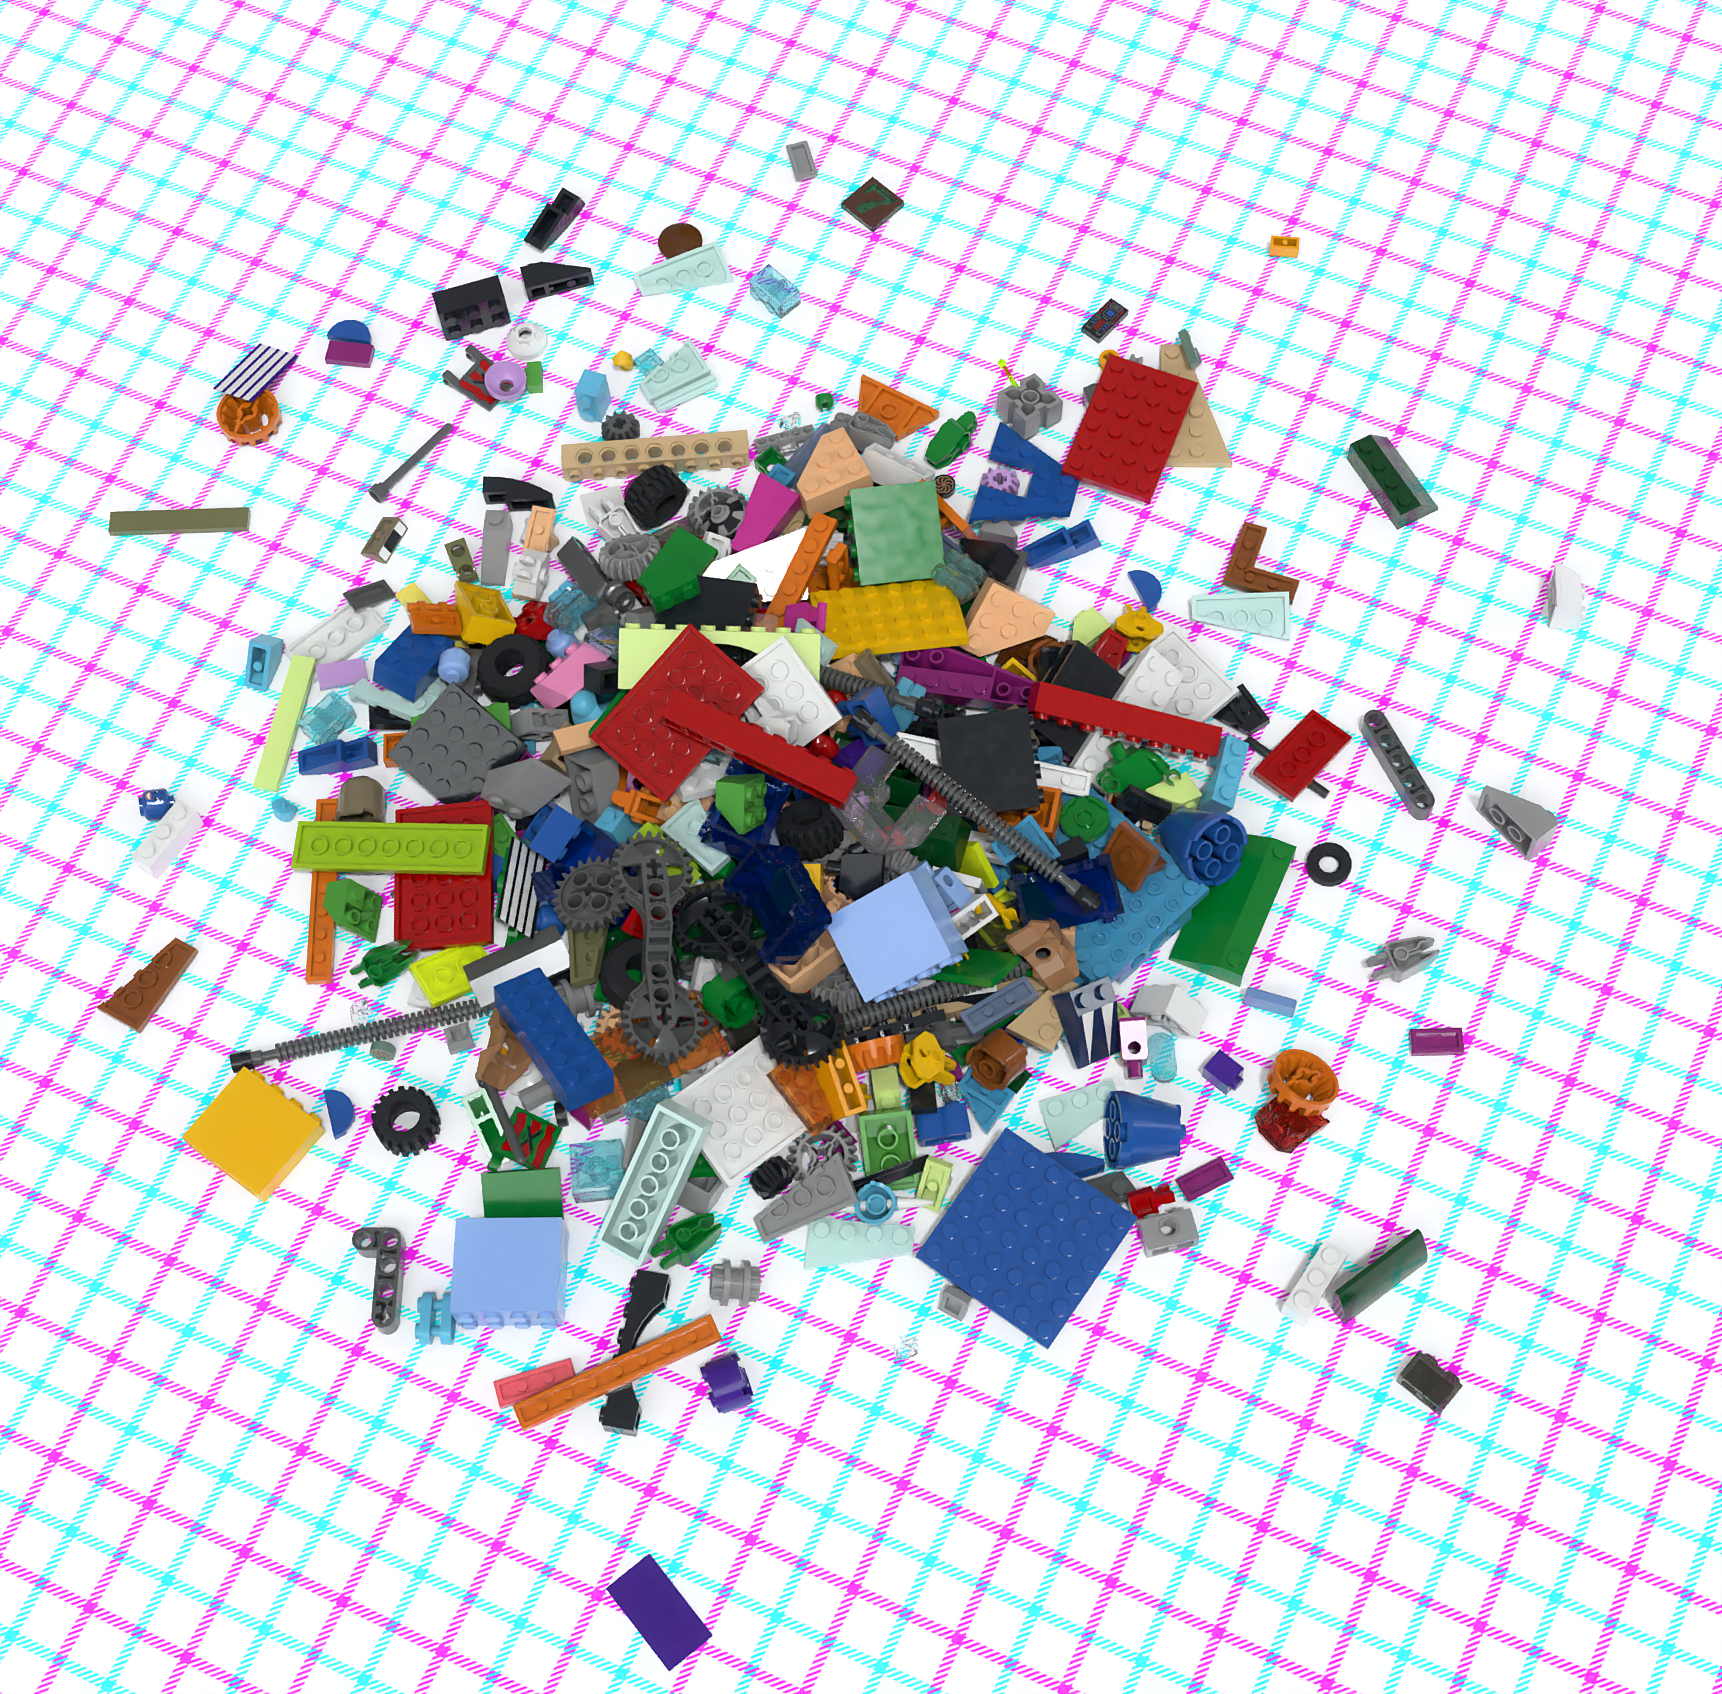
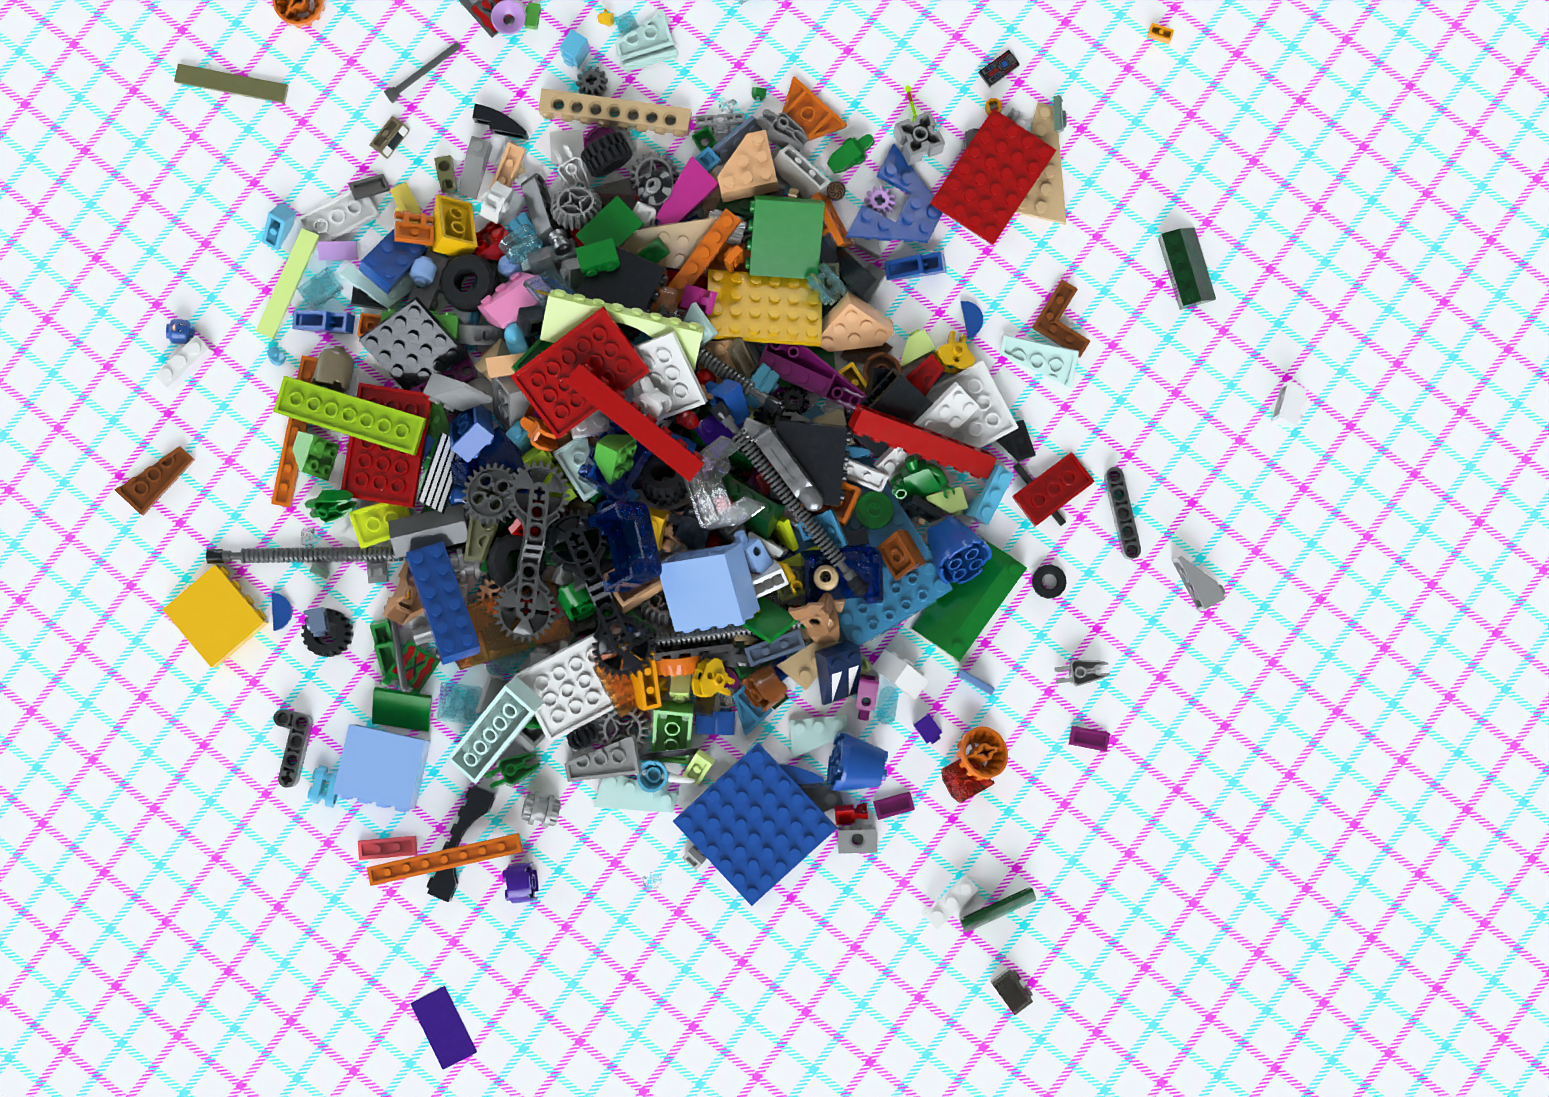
camera: 15 degrees right, 20 degrees up
none -> sand blue brick [303,607,330,637]
none -> flat silver piece [753,425,824,511]
none -> tan head [813,565,839,591]

